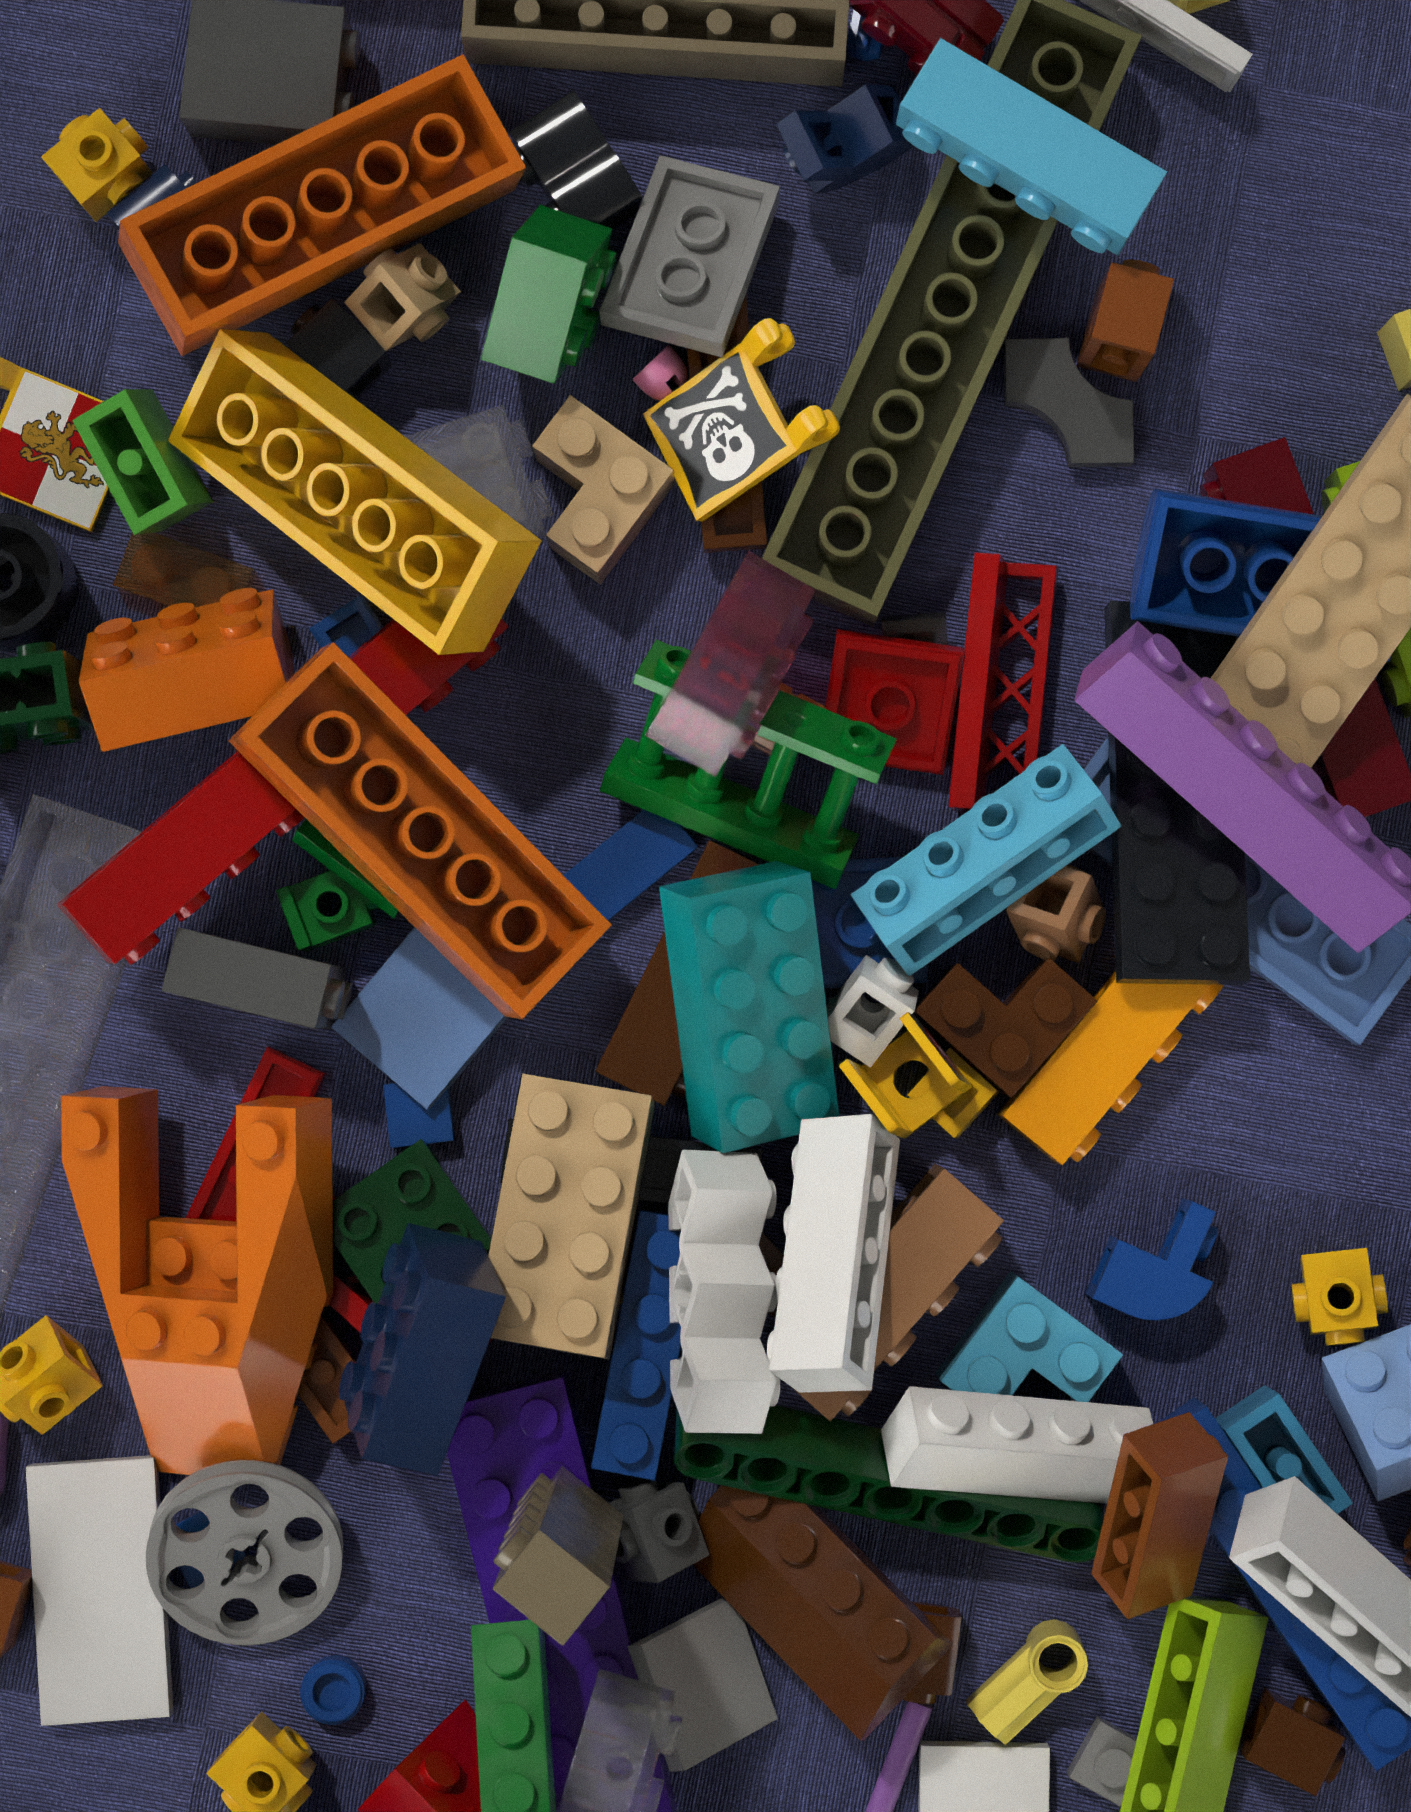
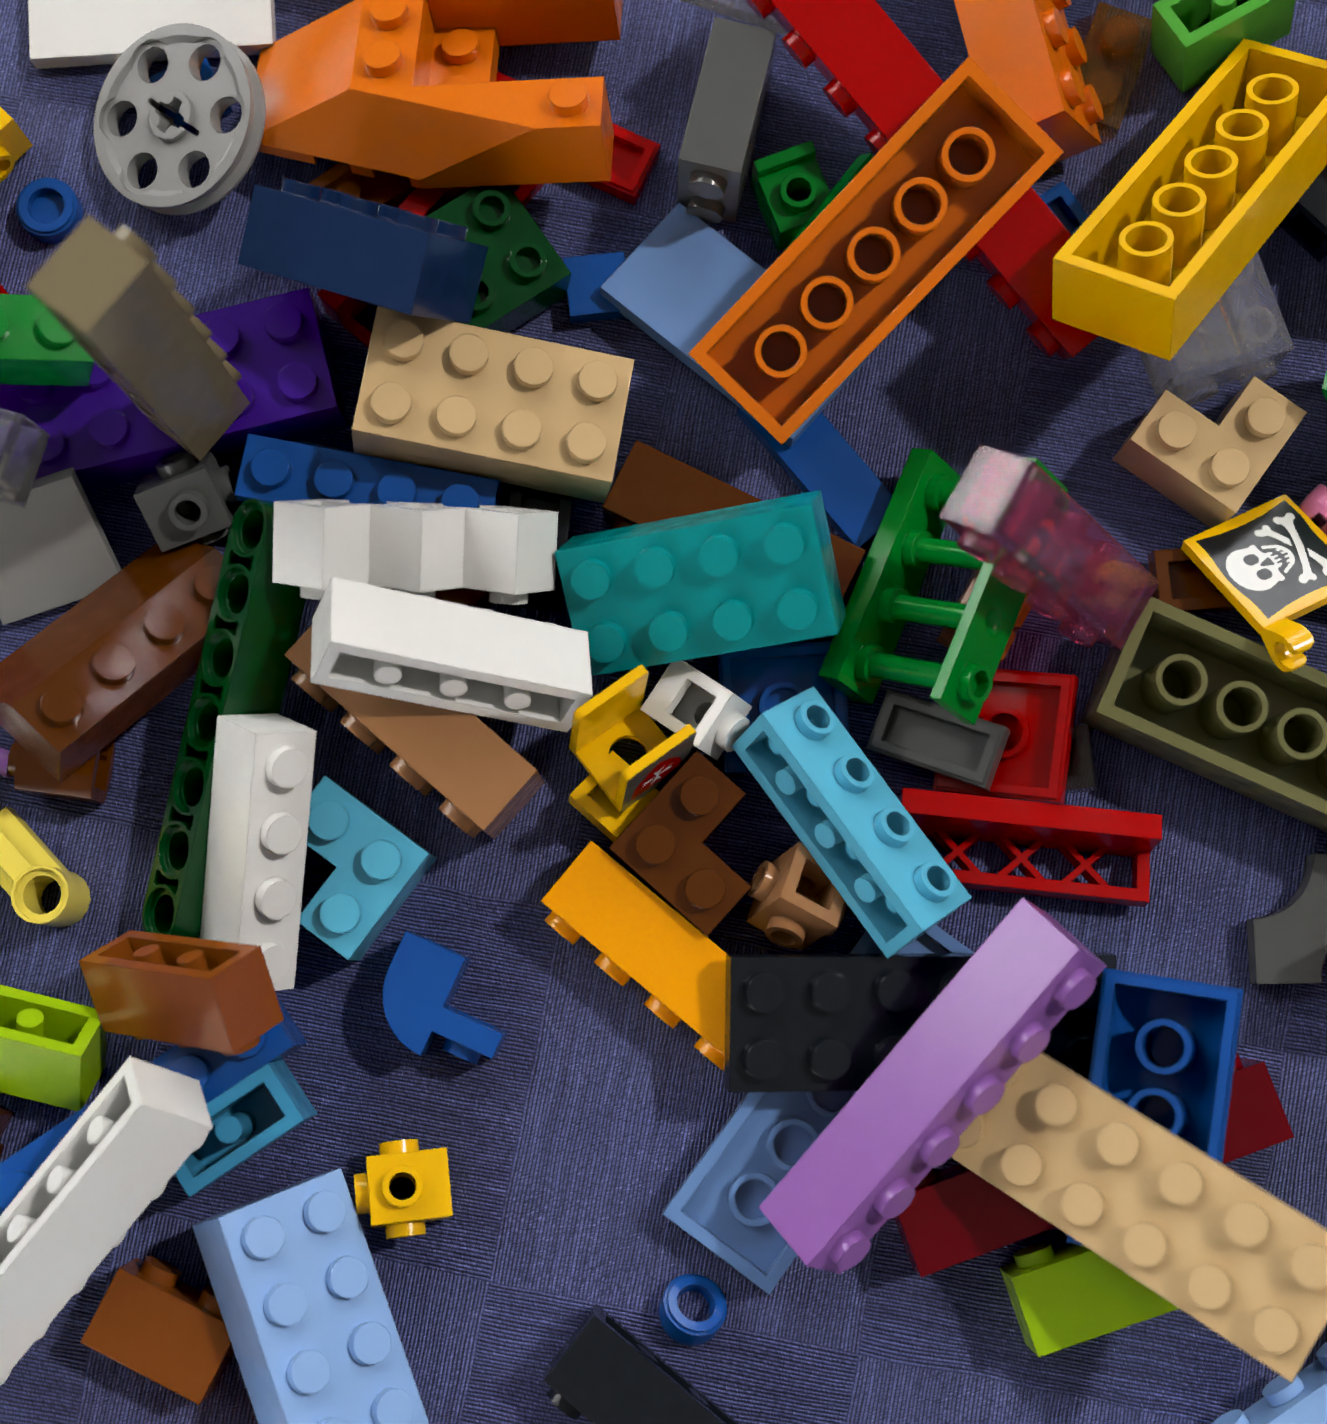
camera: 85 degrees right, 5 degrees down
none -> dark grey tile [866,689,1011,791]

